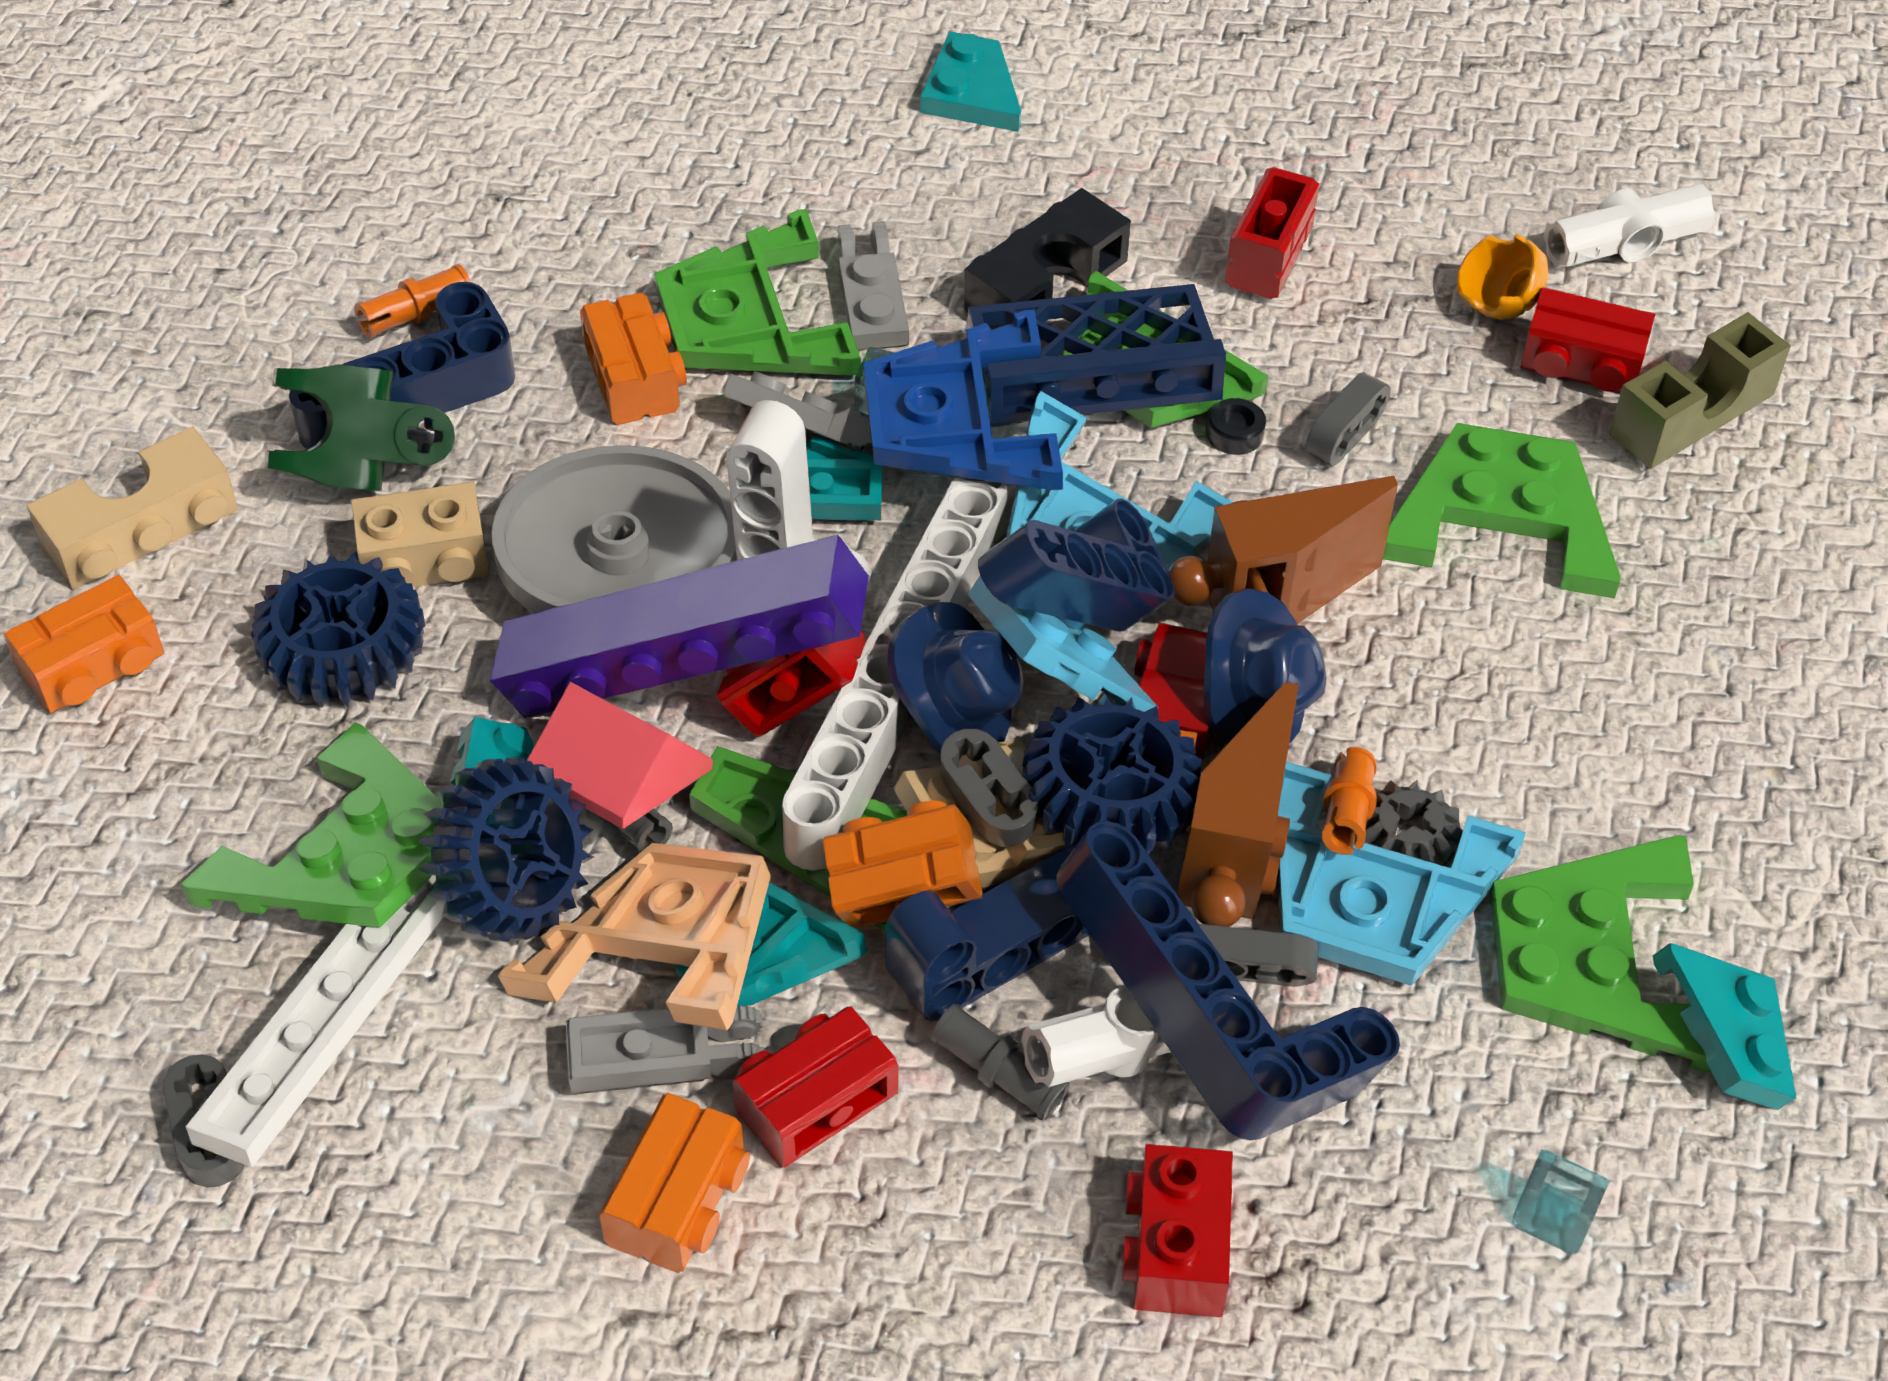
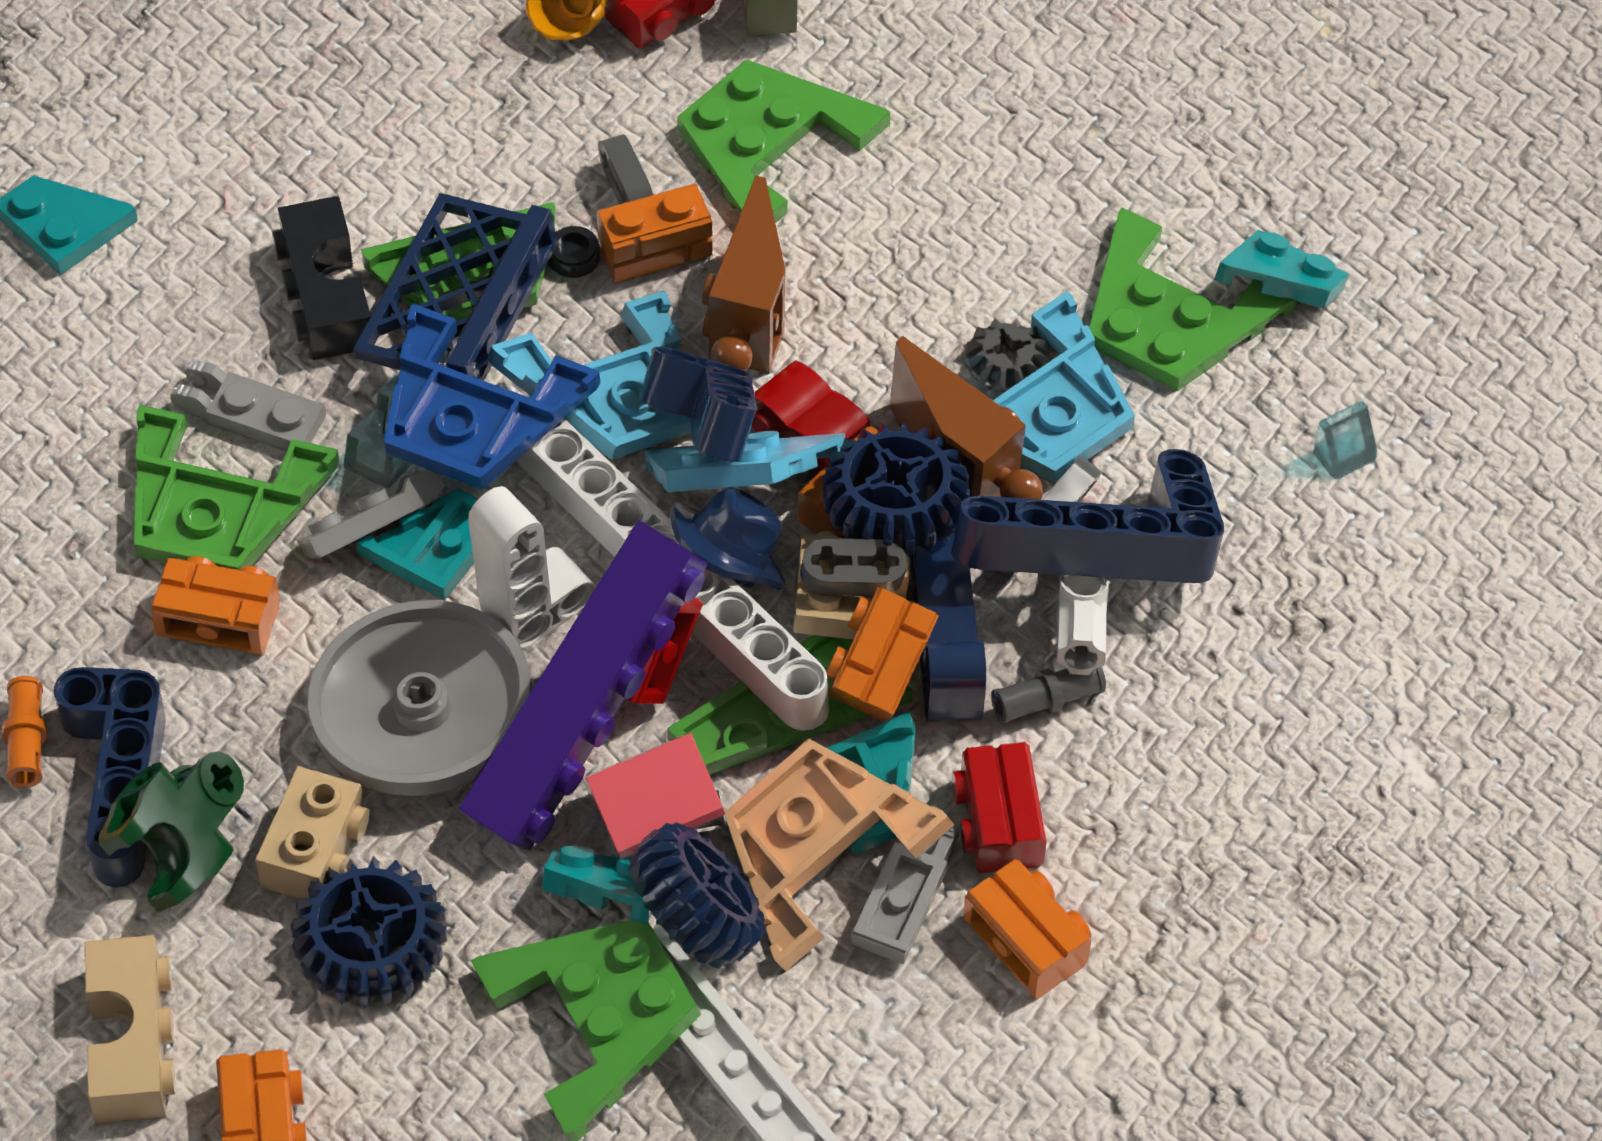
camera: 60 degrees left, 5 degrees up
red brick [1122,1144,1233,1317] -> none
dark blue hat [1204,589,1327,746] -> none
red brick [1225,167,1320,299] -> none
orange pin [1322,747,1377,855] -> none
none -> orange brick [597,184,713,283]

